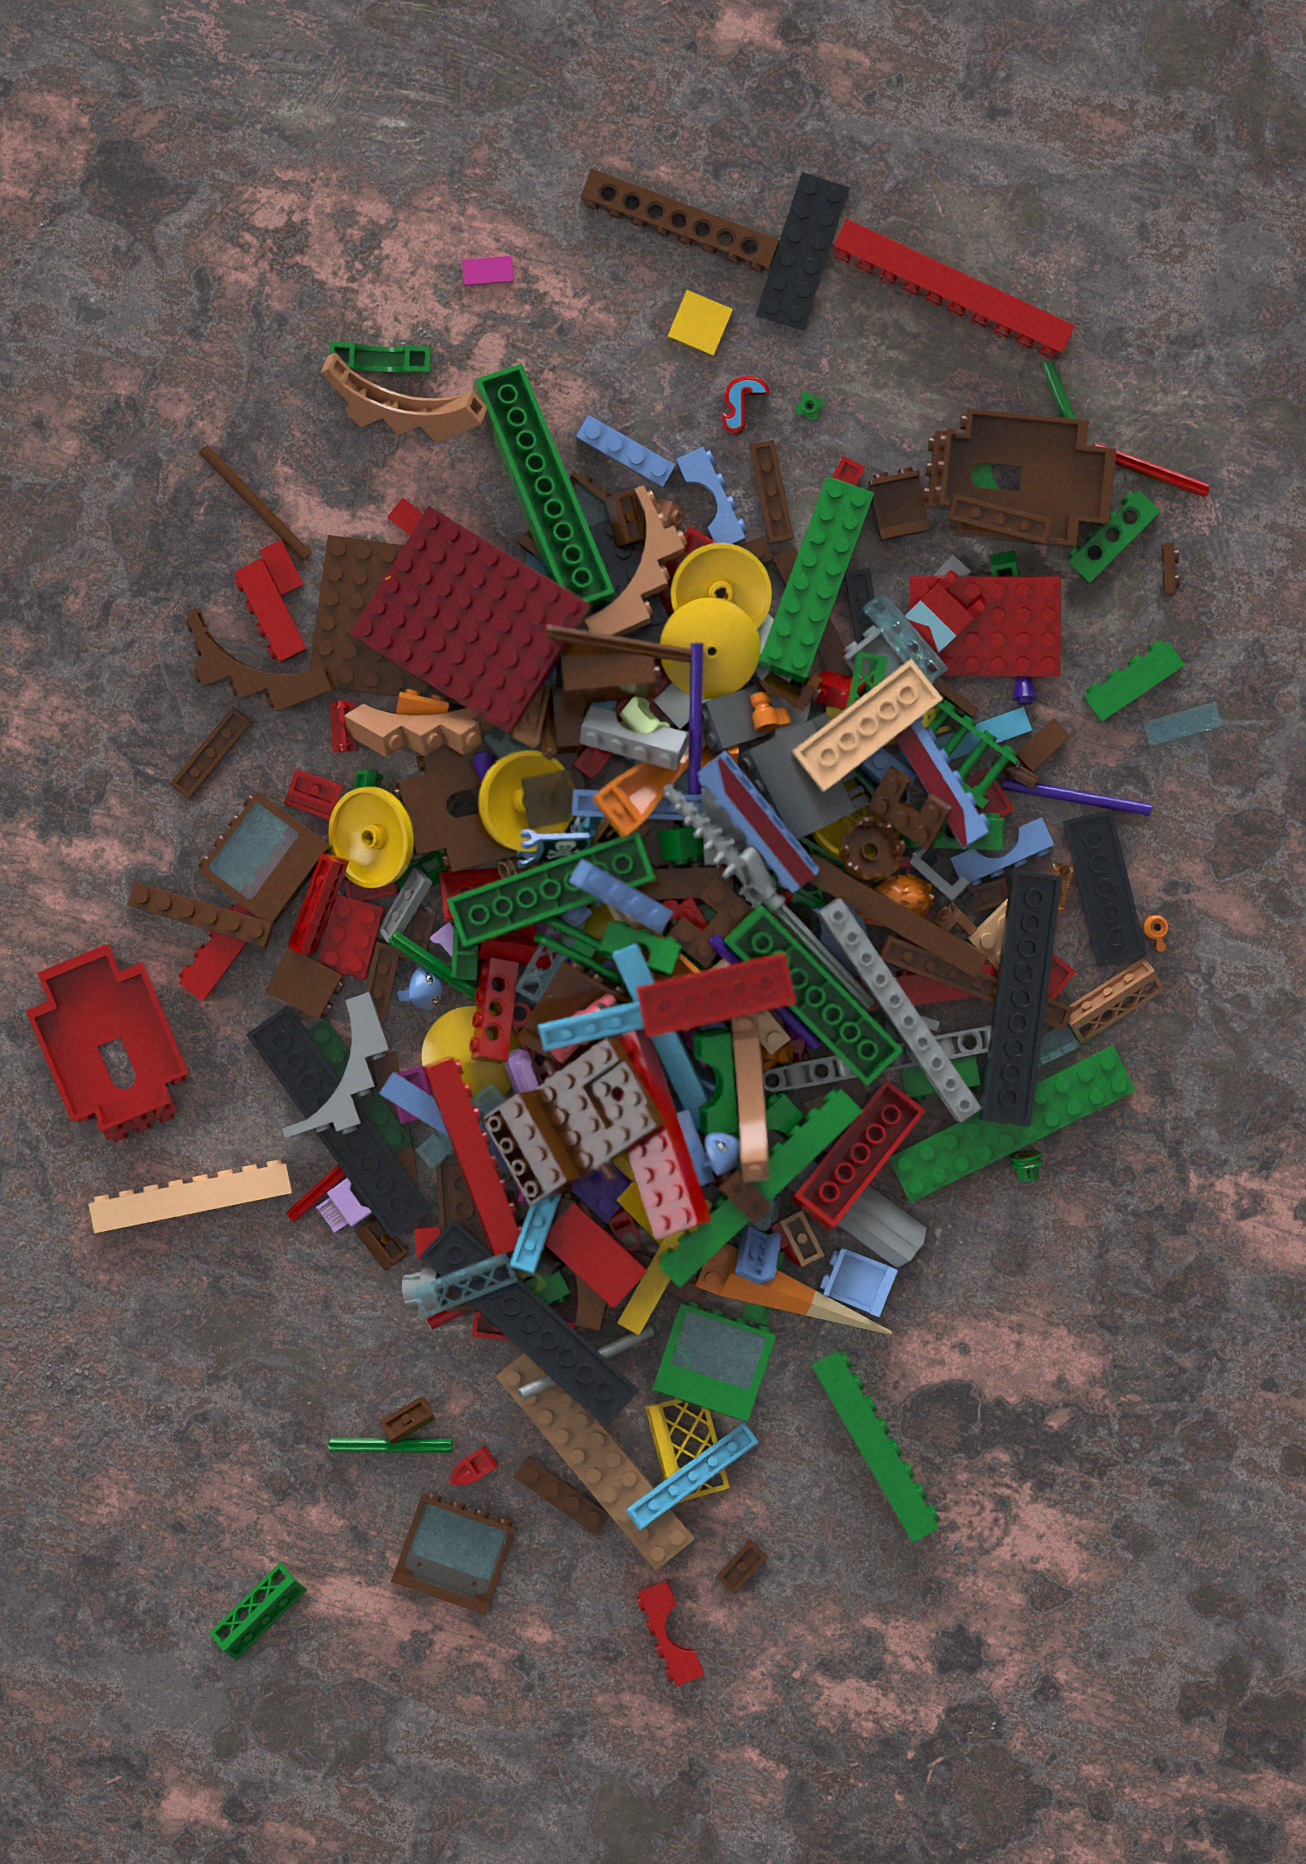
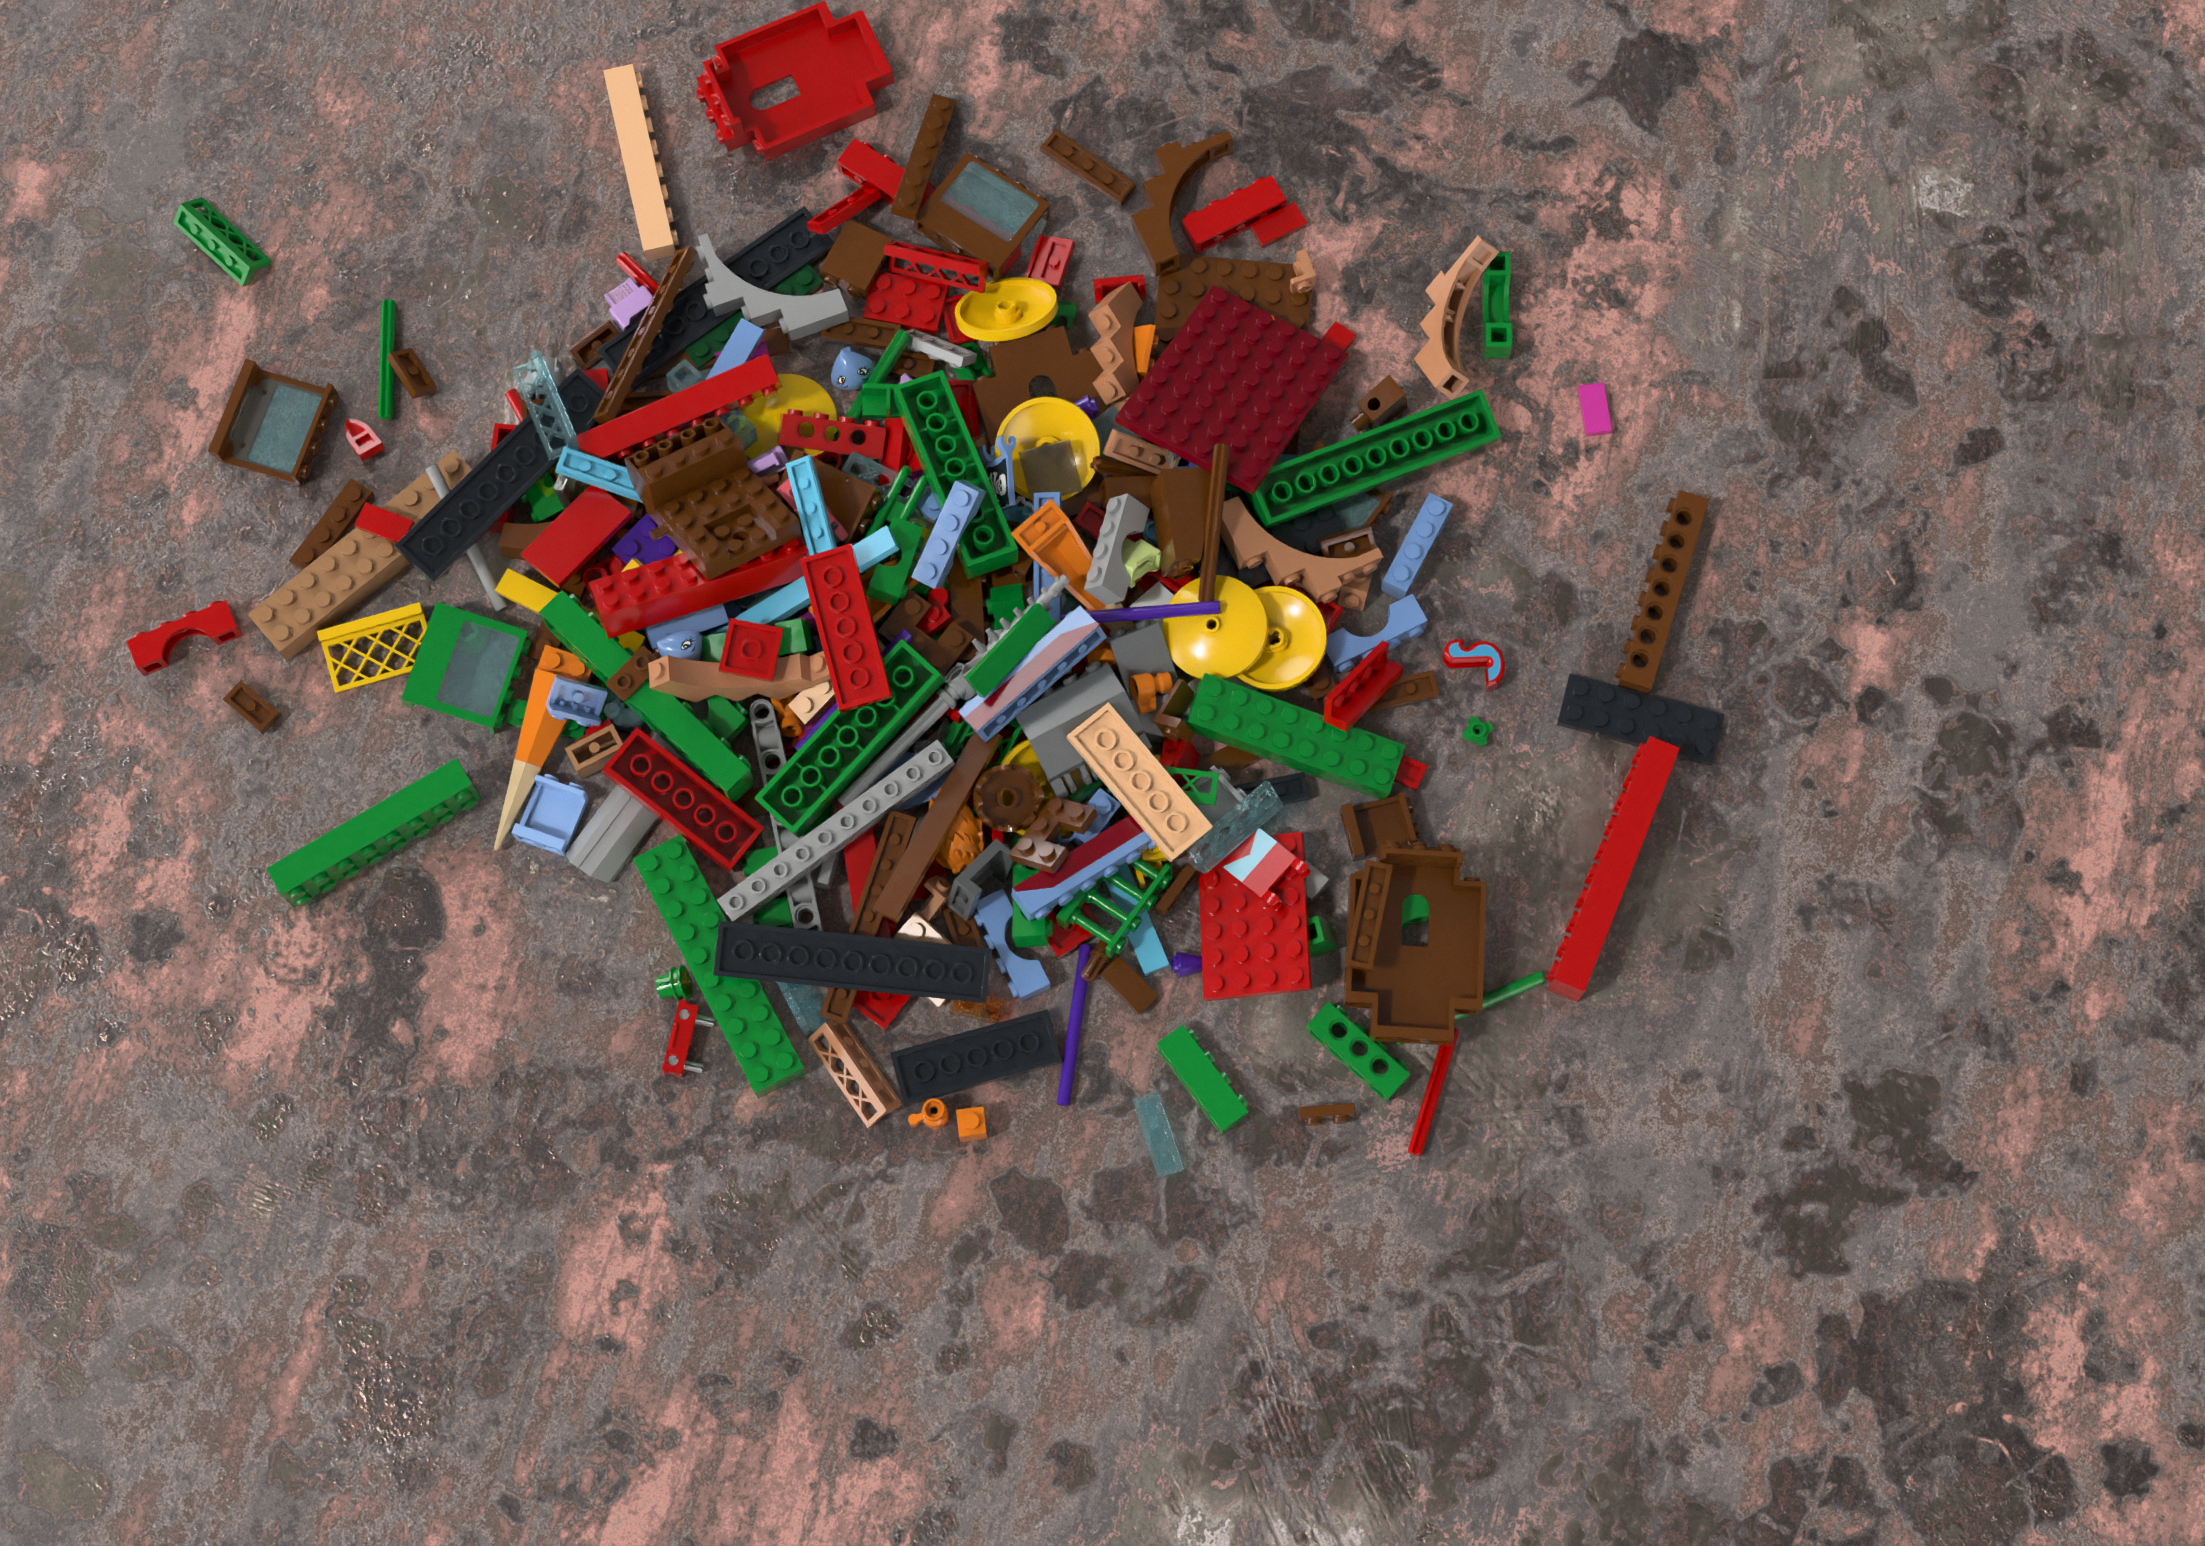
camera: 85 degrees right, 15 degrees down
reddish brown piece [199,445,312,561] -> none
medium azure tile [625,1422,759,1531] -> none
yellow tile [667,290,733,356] -> none
none -> red tile [354,502,415,543]
none -> reddish brown plate [592,246,697,424]
none -> red piece [661,999,715,1077]
none -> red plate [719,618,784,683]
none -> red tile [807,186,882,235]
none -> orange brick [956,1107,988,1142]
none -> green tile [964,603,1055,698]
none -> nougat bracket [1290,249,1316,293]
none -> red fence [1323,640,1403,732]
none -> reddish brown torso [1349,375,1408,433]

